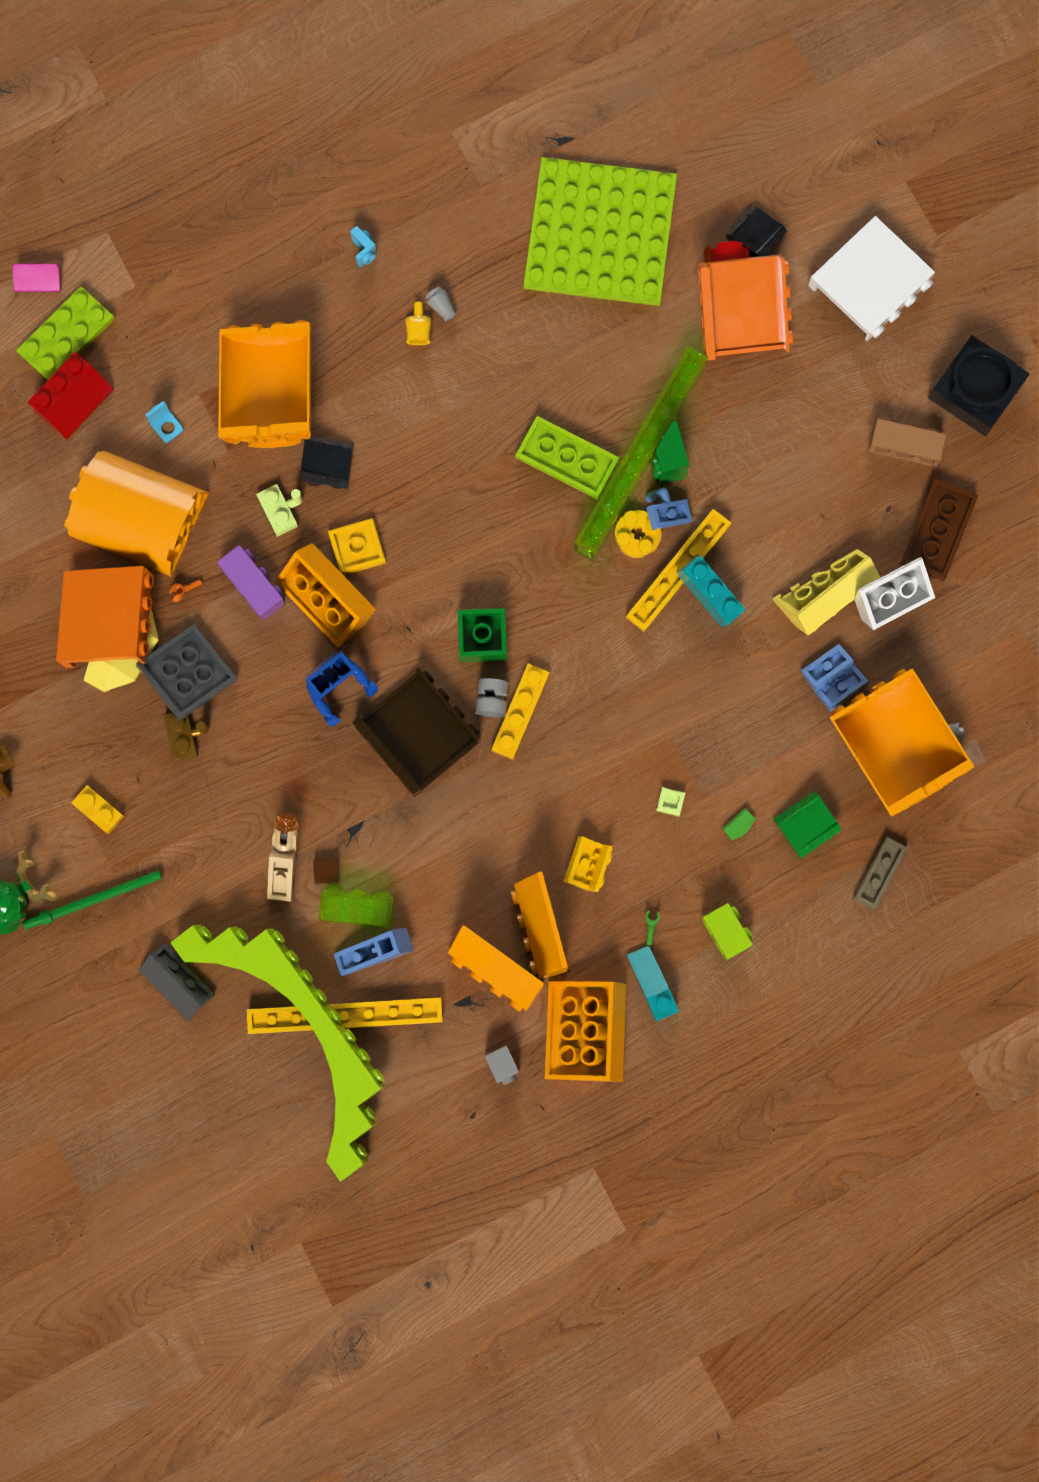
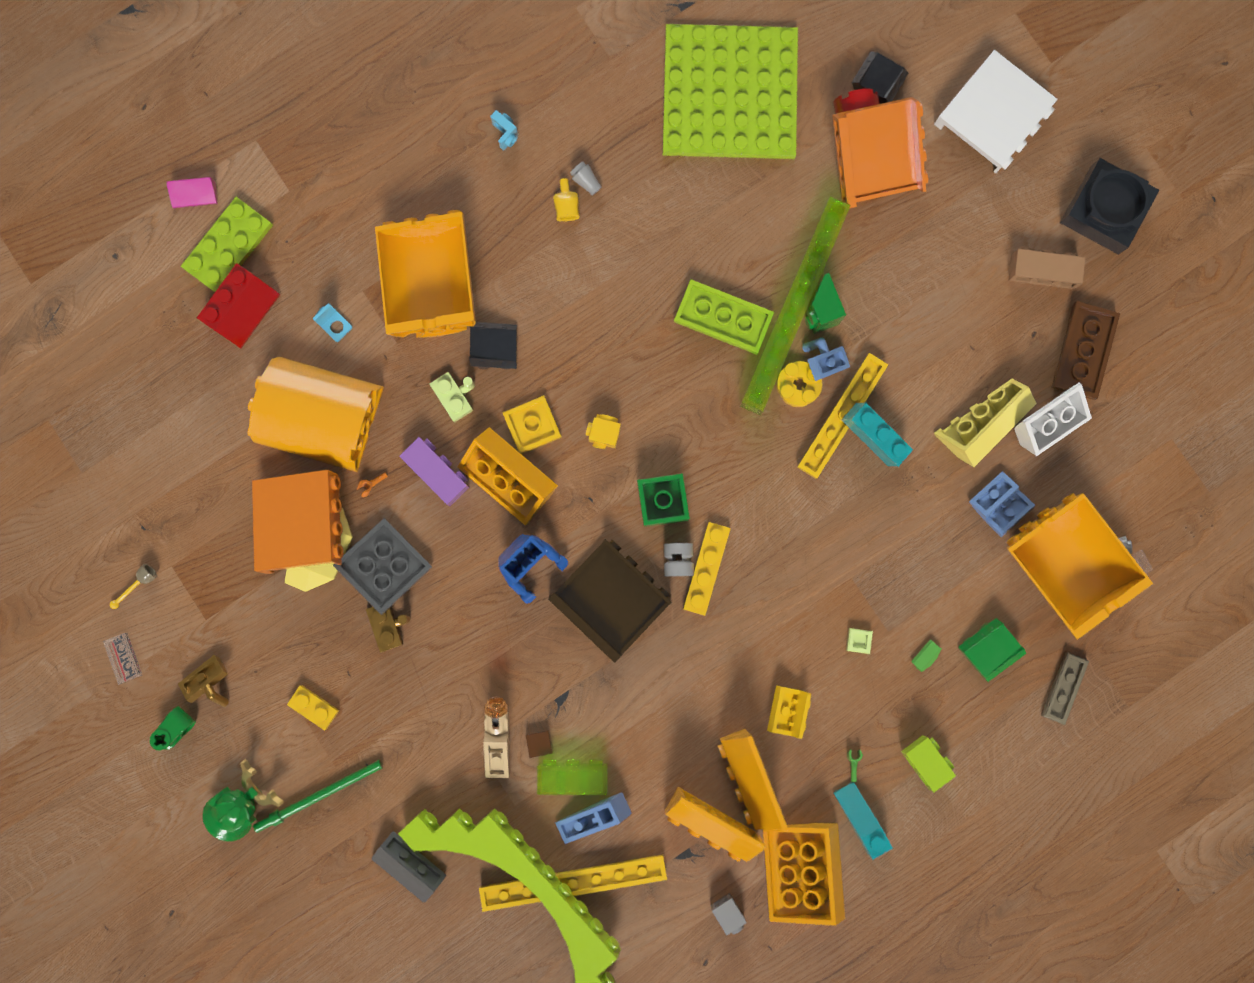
camera: 10 degrees left, 5 degrees up
none -> yellow brick [586,414,621,450]

